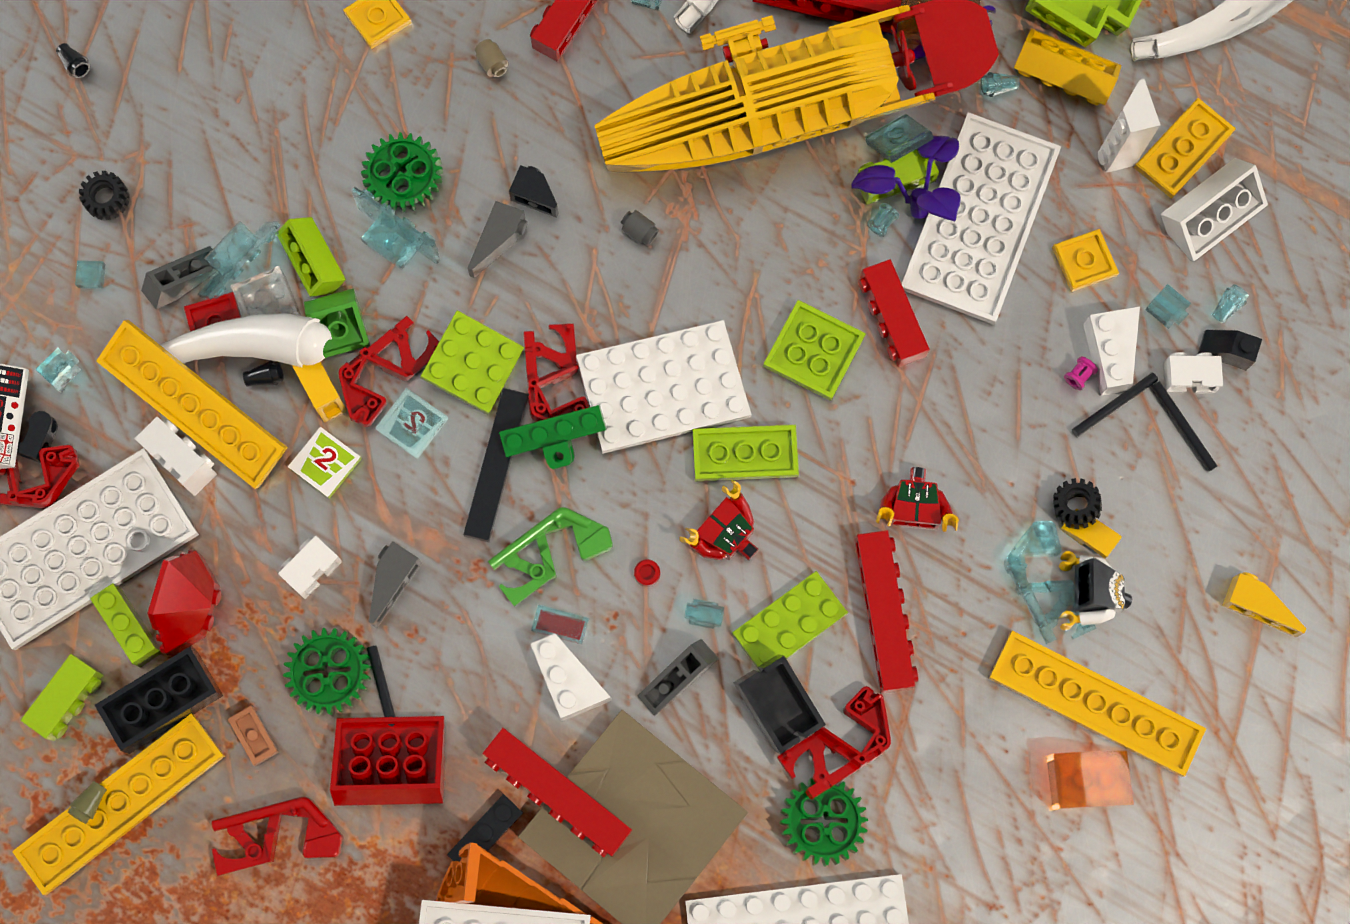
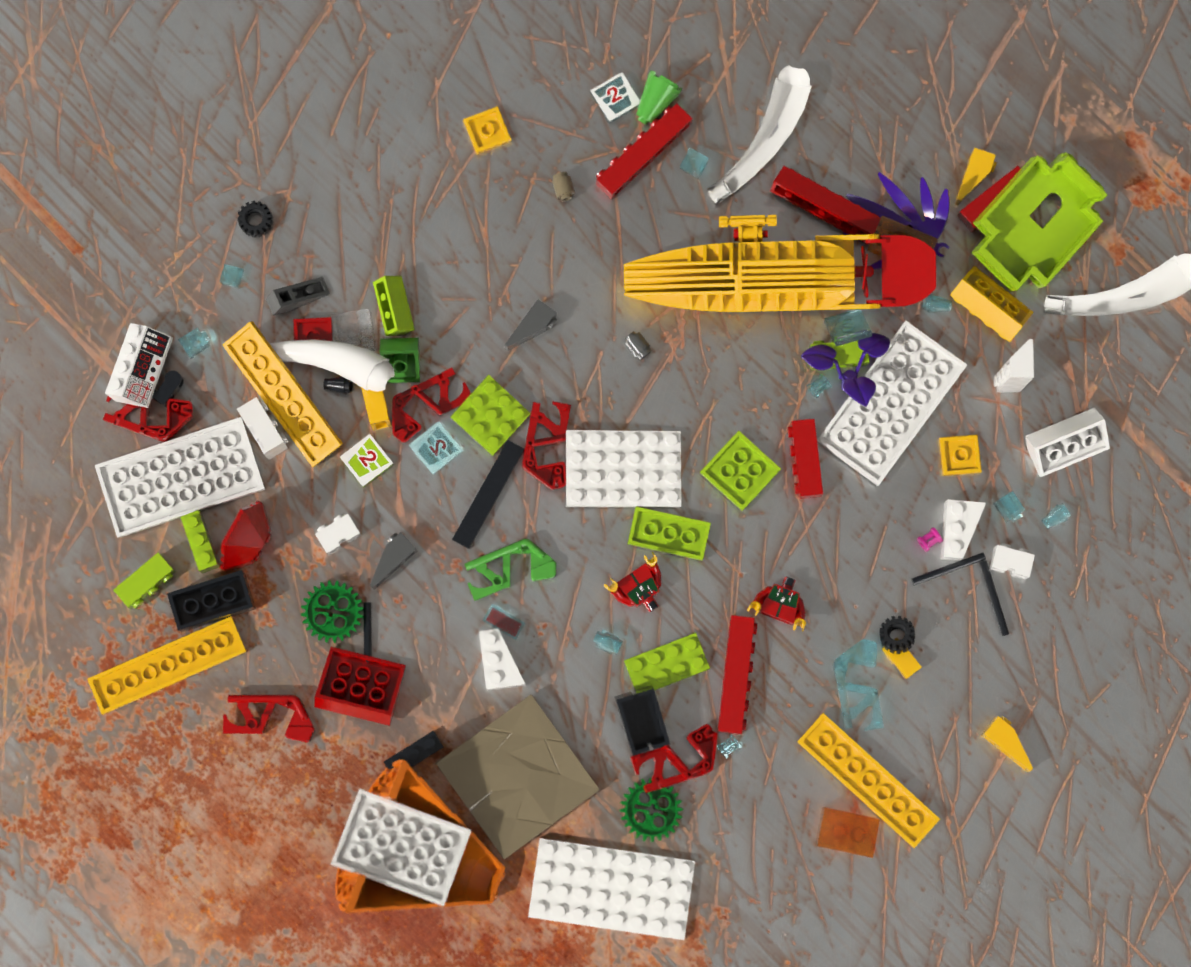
camera: 15 degrees right, 5 degrees up
black cone [56,43,90,78] -> none
olive cone [67,781,107,824] -> none
clear light blue bracket [197,221,280,299] -> none
nougat plate [228,705,279,766] -> none
clear light blue bracket [351,187,440,269] -> none
green gear [361,132,443,212] -> none
red brick [482,728,632,858] -> none
green plate [499,404,607,469] -> none
black slope [509,165,558,218] -> none
red tile [634,559,660,587] -> none
dark grey slope [637,639,719,716] -> none
torso [1059,551,1132,630] -> none
yellow tile [1134,98,1236,199] -> none
black slope [1198,330,1262,371] -> none
none -> clear light blue bush [717,734,742,759]

